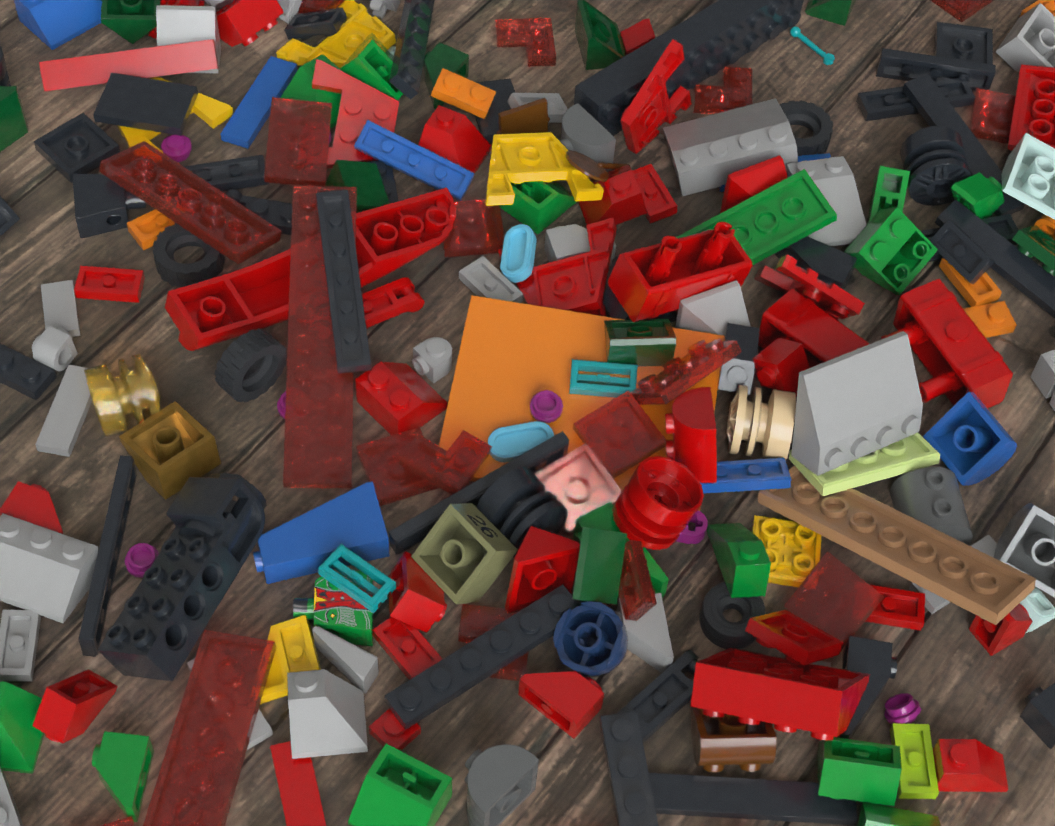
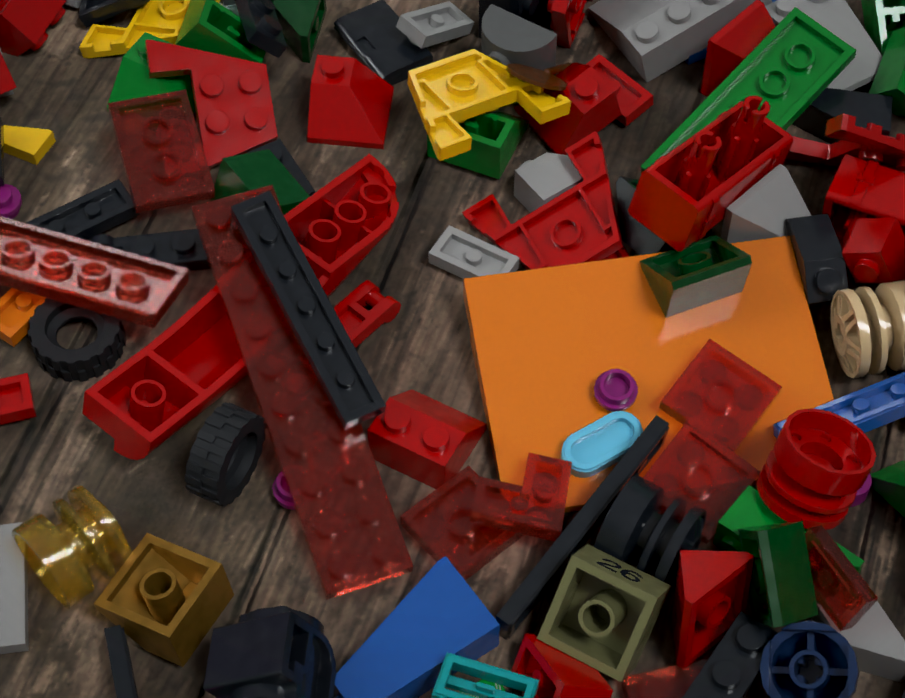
camera: 15 degrees left, 0 degrees up
blue tile [221,56,298,149] -> none
blue tile [354,120,475,202] -> none
light grey plate [412,337,452,384] -> none
orange plate [431,68,496,119] -> none
clear red plate [442,199,504,257] -> none
reddish brown piece [496,98,550,134] -> none
medium azure tile [500,224,537,283] -> none
teal tile [569,359,638,399] -> none
clear red plate [630,339,742,405] -> none
red brick [665,387,717,483] -> none

